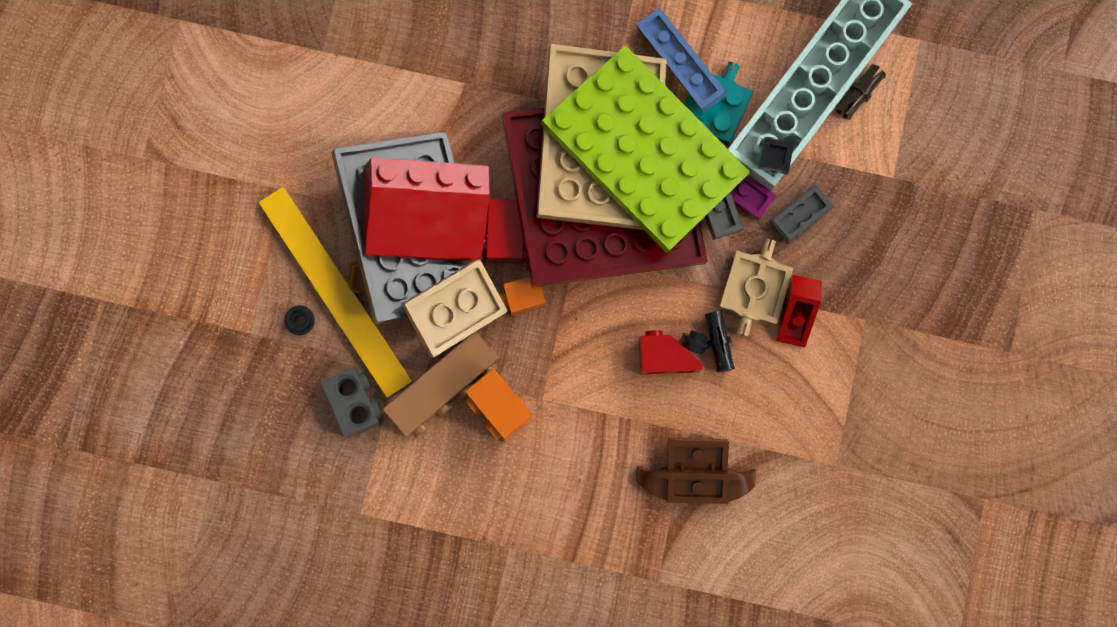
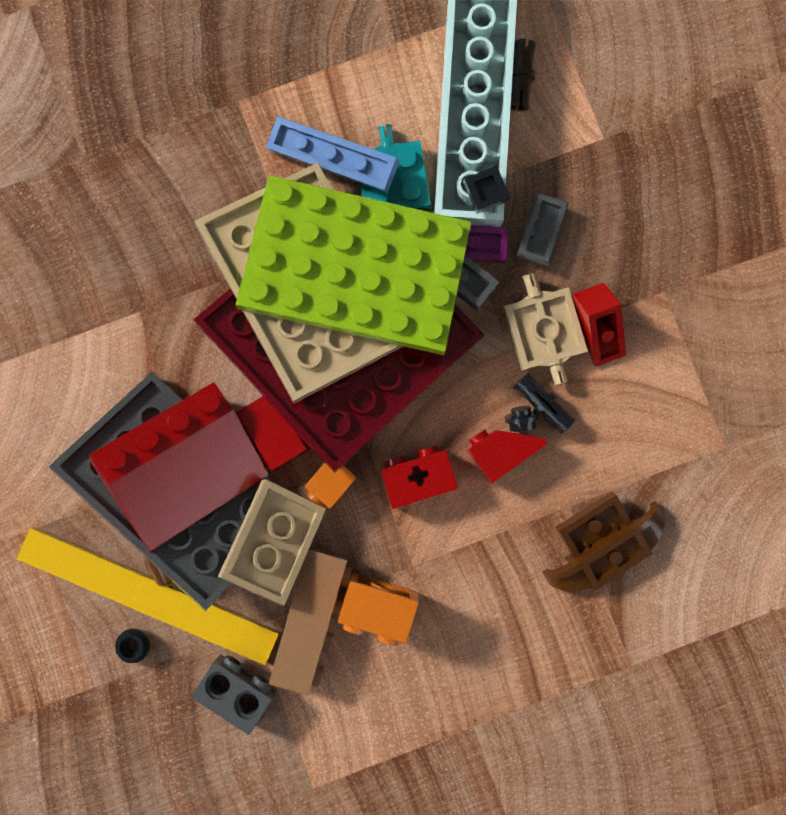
camera: 30 degrees left, 5 degrees up
none -> red brick [380,445,458,509]

